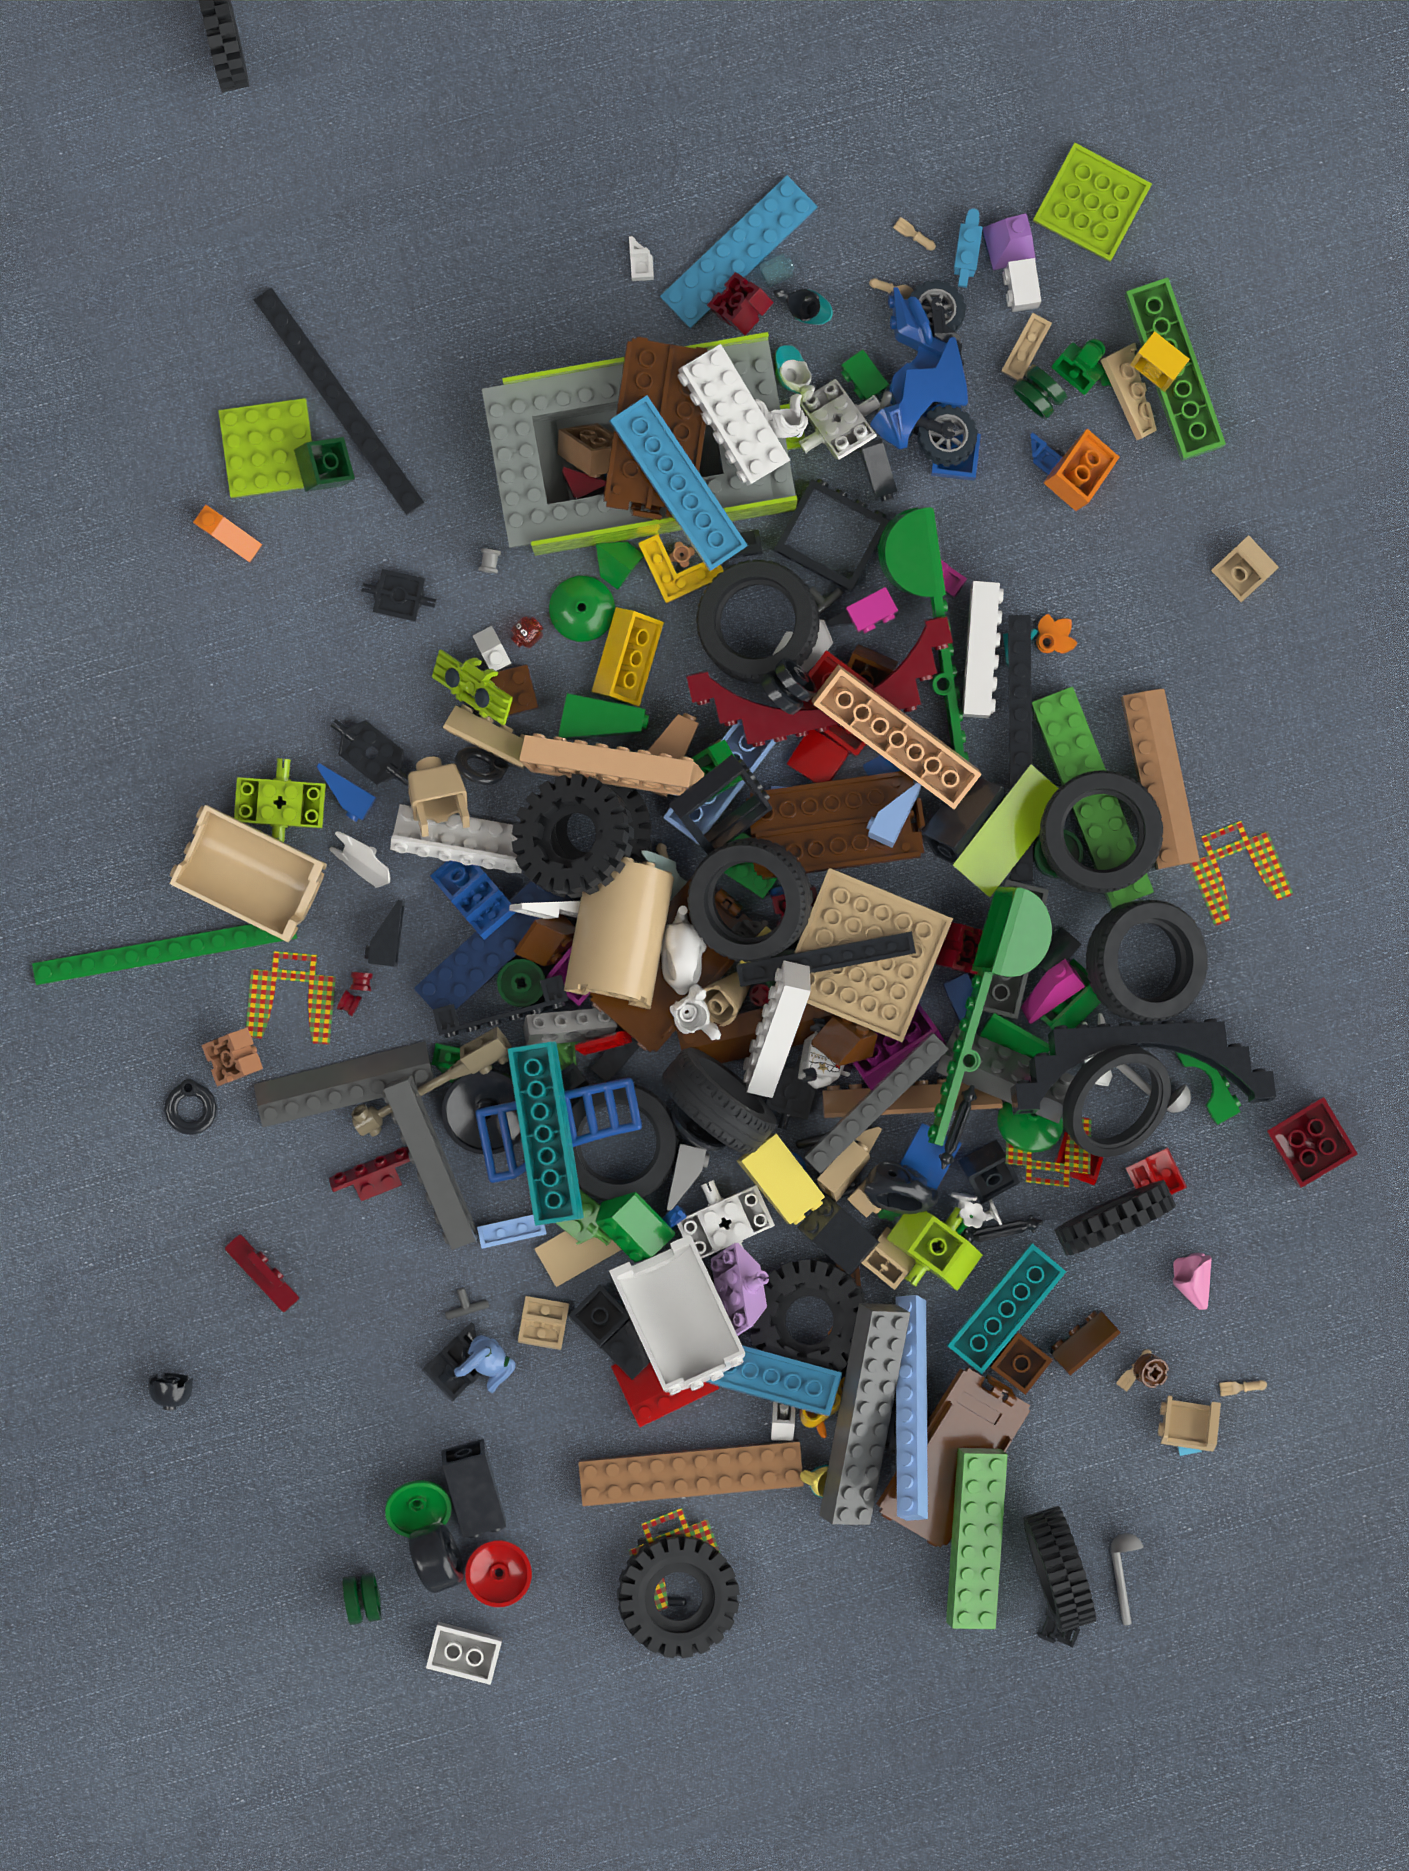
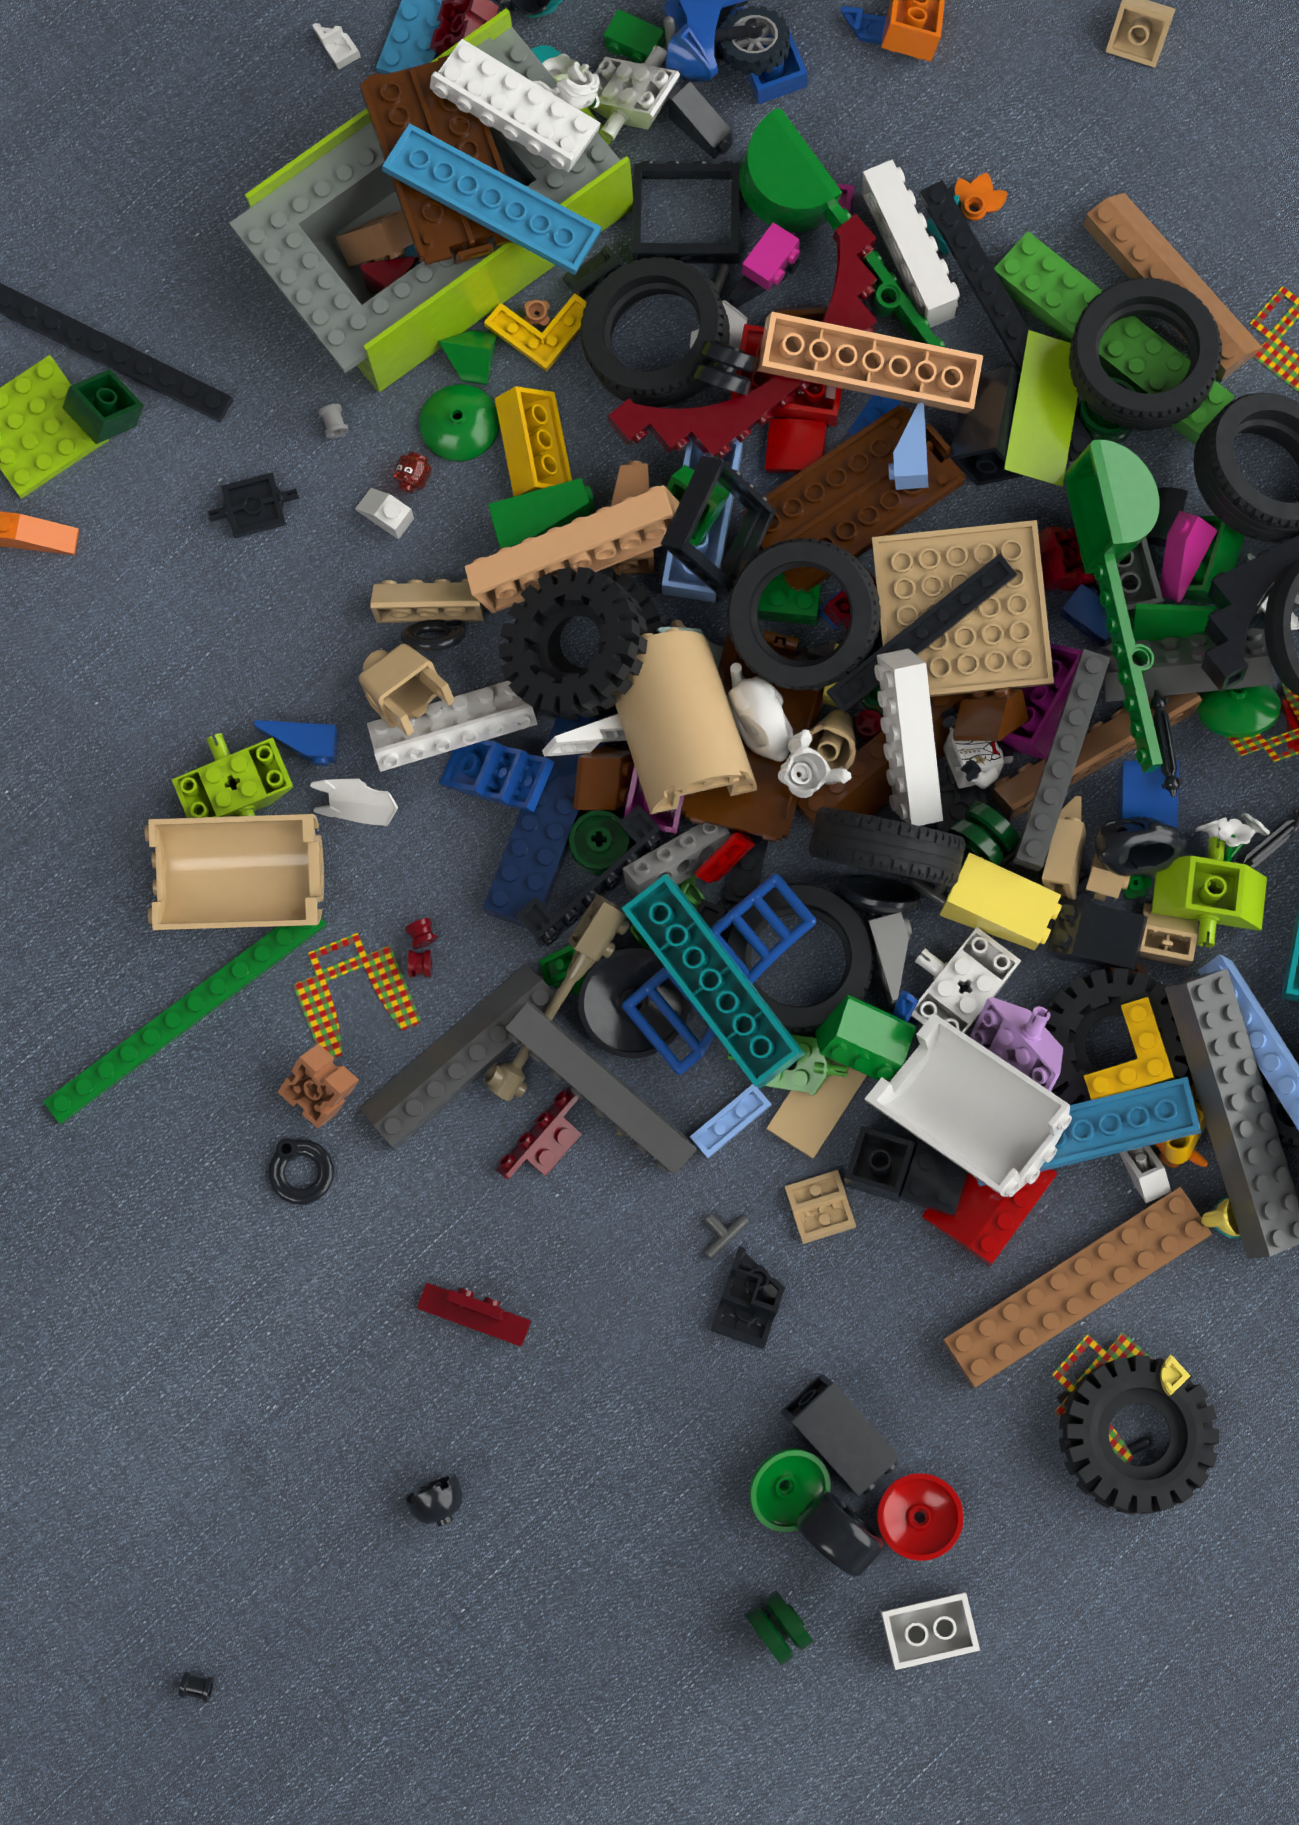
camera: 15 degrees left, 10 degrees down
black plate [331,719,408,786] -> none
black slope [365,900,405,967] -> none
lime piece [432,649,513,725] -> none
medium blue hair [454,1335,515,1393] -> none
reddish brown brick [490,665,539,717] -> none
black slope [958,1140,1020,1204] -> none
none -> dark green wheel [948,801,1020,865]
none -> yellow plate [1084,997,1174,1100]
none -> light yellow tile [1160,1355,1190,1396]

